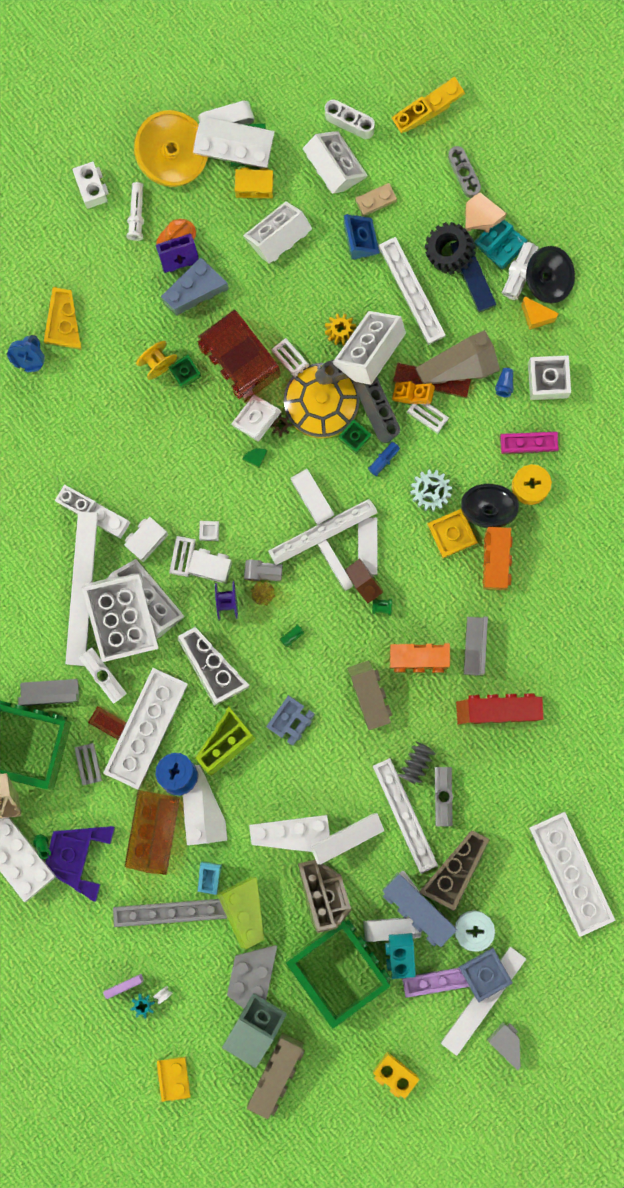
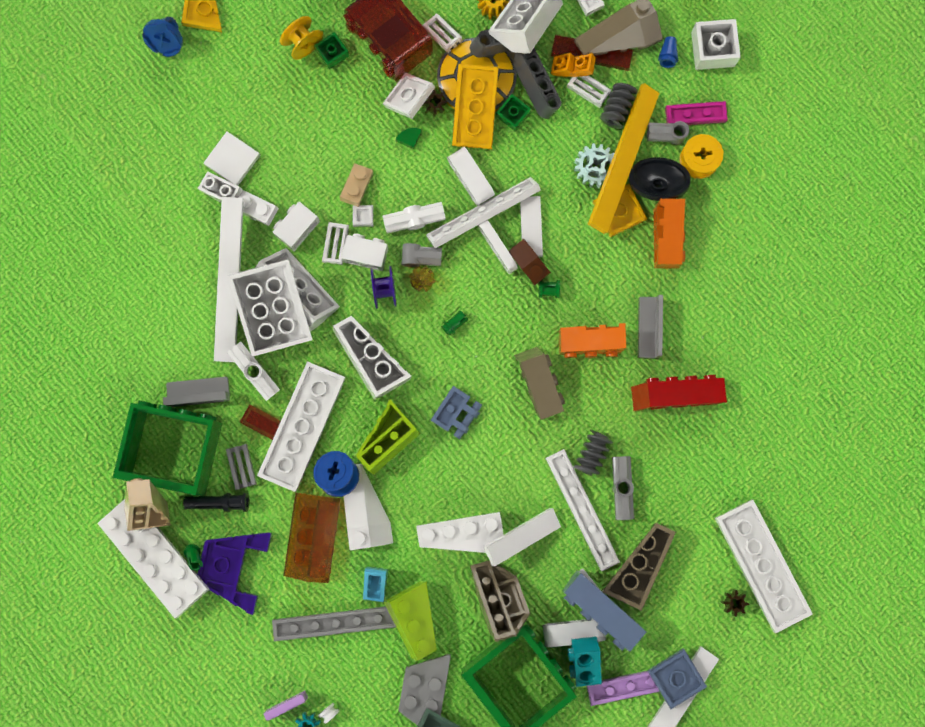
camera: 10 degrees left, 0 degrees up
blue axle [368,442,400,477] -> none
light aqua piece [455,910,495,952] -> none
none -> black pin [183,493,249,512]
none -> white tile [203,132,260,186]
none -> tan plate [340,163,373,207]
none -> white piece [383,202,446,233]
none -> yellow tile [452,64,499,149]
none -> yellow tile [588,83,660,234]
none -> dark grey piece [600,83,638,129]
none -> light grey piece [647,121,689,145]
none -> dark brown gear [721,589,749,617]

